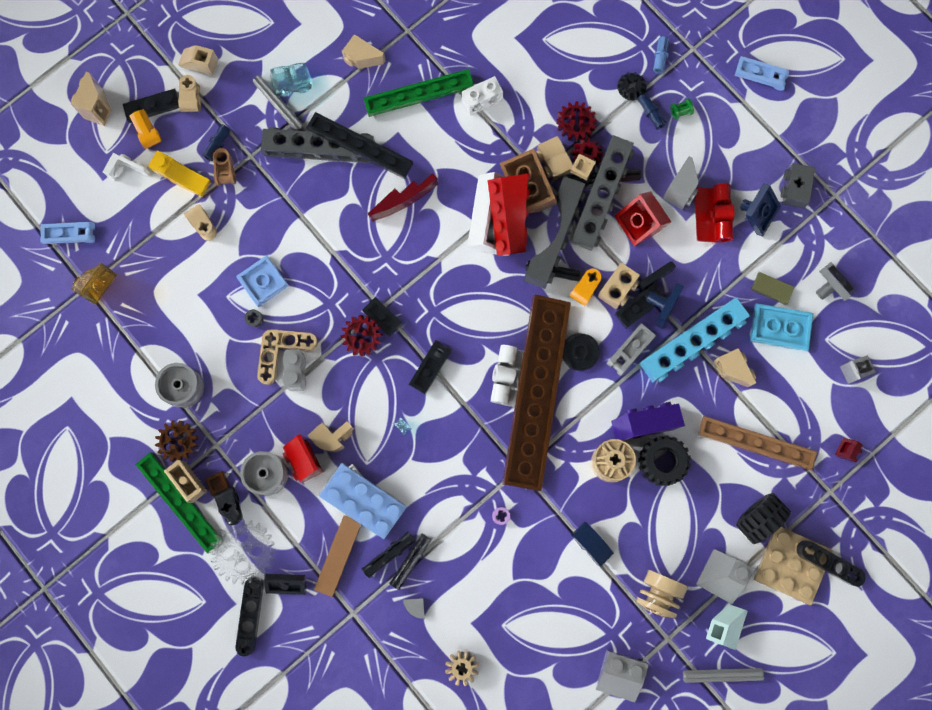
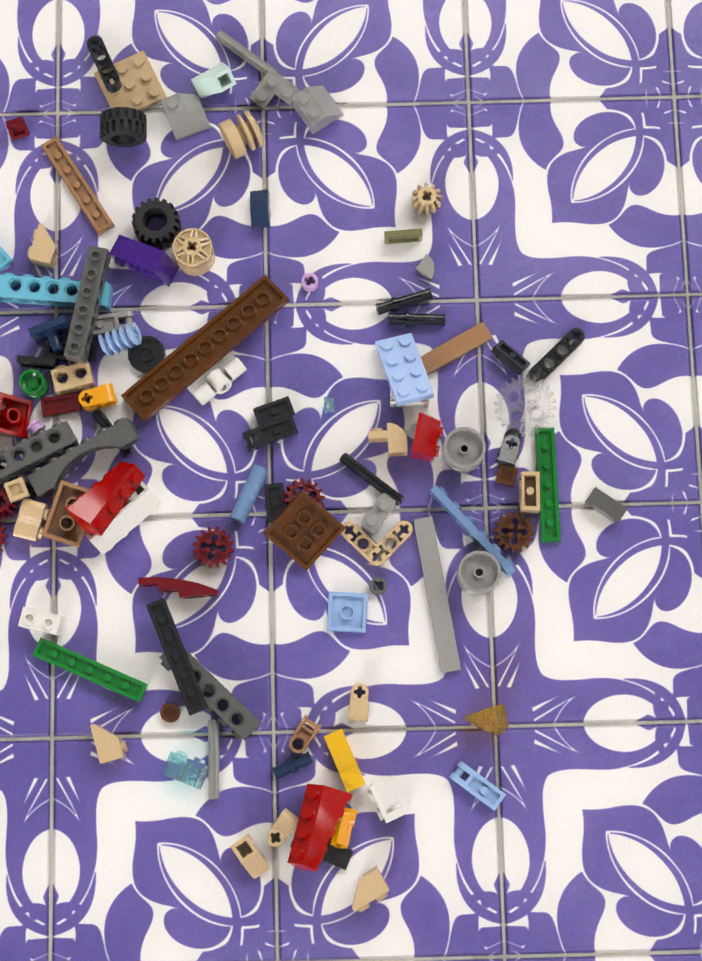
camera: 145 degrees left, 0 degrees up
none -> green wheel [19,369,49,400]
none -> lavender bush [26,419,46,437]
none -> dark red tile [40,392,82,418]
none -> dark grey brick [64,246,111,364]
none -> light blue piece [98,322,142,356]
none -> reddish brown tile [160,703,181,723]
none -> dark red gear [192,526,235,569]
none -> medium blue axle [230,464,269,524]
none -> light grey plate [249,68,301,110]
none -> black plate [253,396,295,426]
none -> reddish brown plate [263,489,345,571]
none -> red wedge [287,784,353,872]
none -> black axle [339,453,404,506]
none -> olive tile [384,228,423,244]
none -> light grey tile [413,516,461,673]
none -> medium blue plate [429,485,516,578]
none -> dark grey slope [585,487,628,524]

